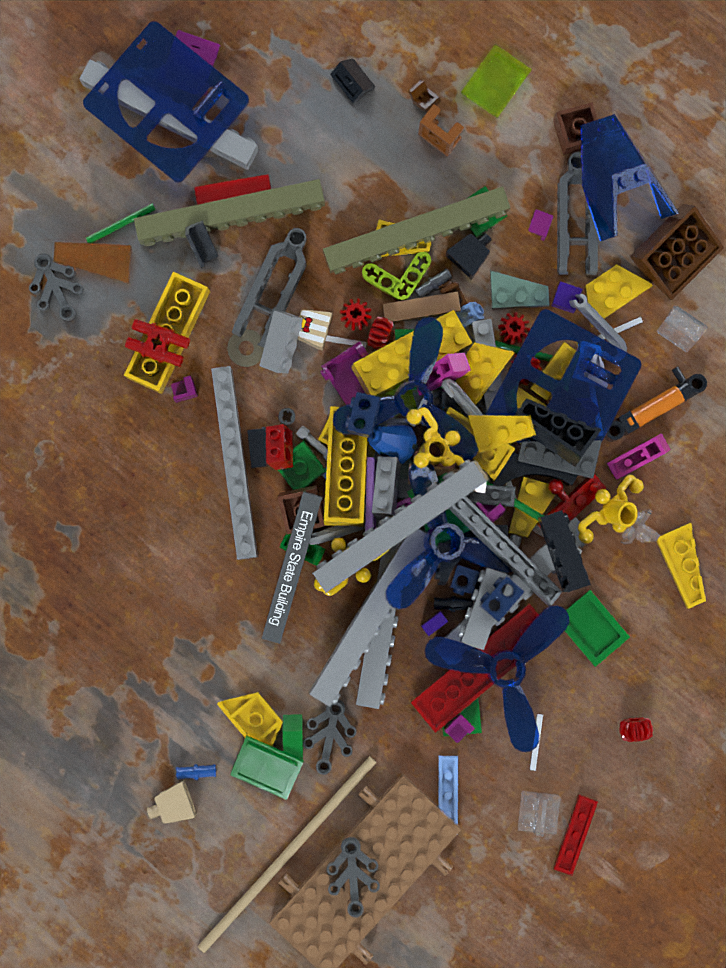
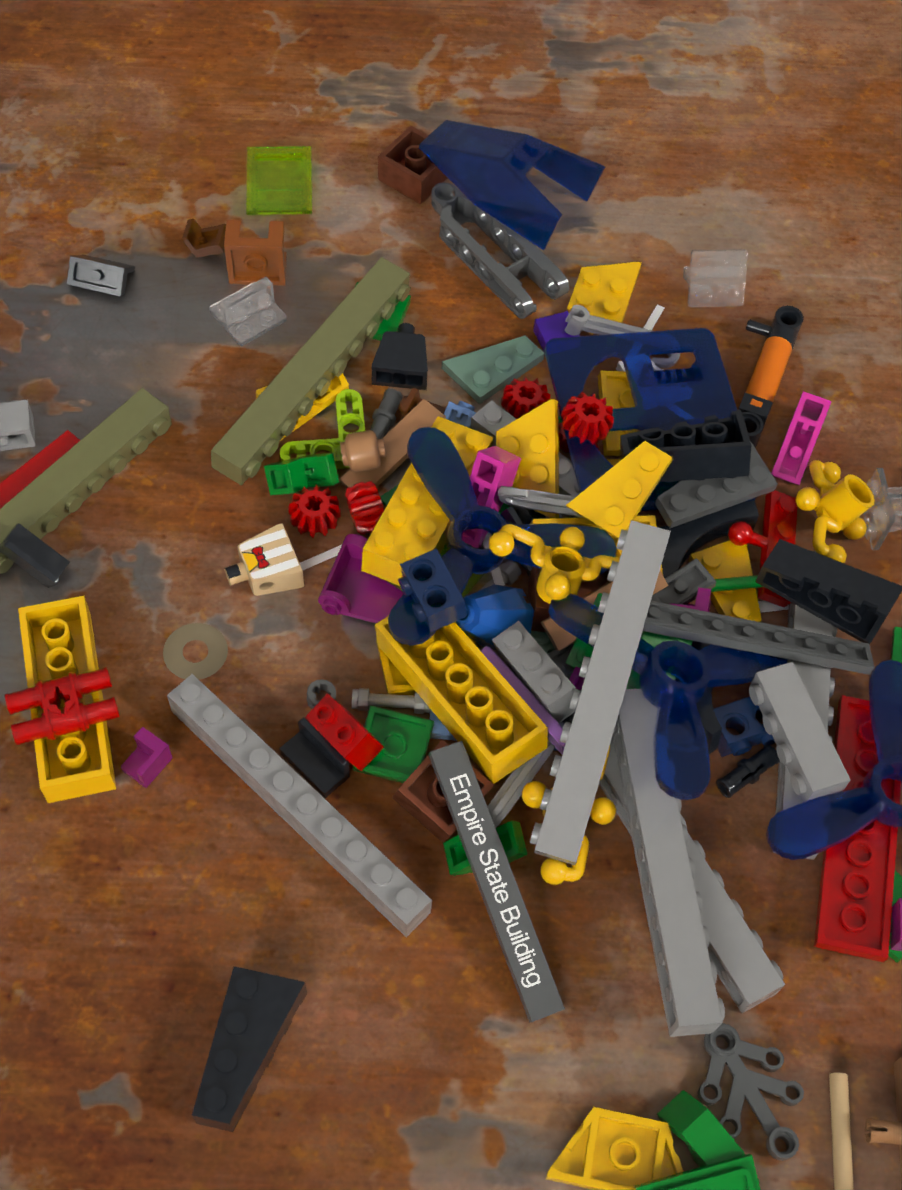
camera: 40 degrees left, 25 degrees down
dark grey piece [232,228,307,348] -> none
light grey brick [259,311,303,373] -> none
dark purple piece [421,611,448,636] -> none
dark blue brick [479,576,525,622] -> none
magenta panel [528,210,554,241] -> none
reddish brown slope [630,204,724,300] -> none
none -> black wedge [192,966,307,1132]
none -> clear bracket [209,276,287,346]
none -> green slope [264,453,339,495]
none -> medium nougat head [340,430,386,472]
none -> red gear [561,391,614,445]

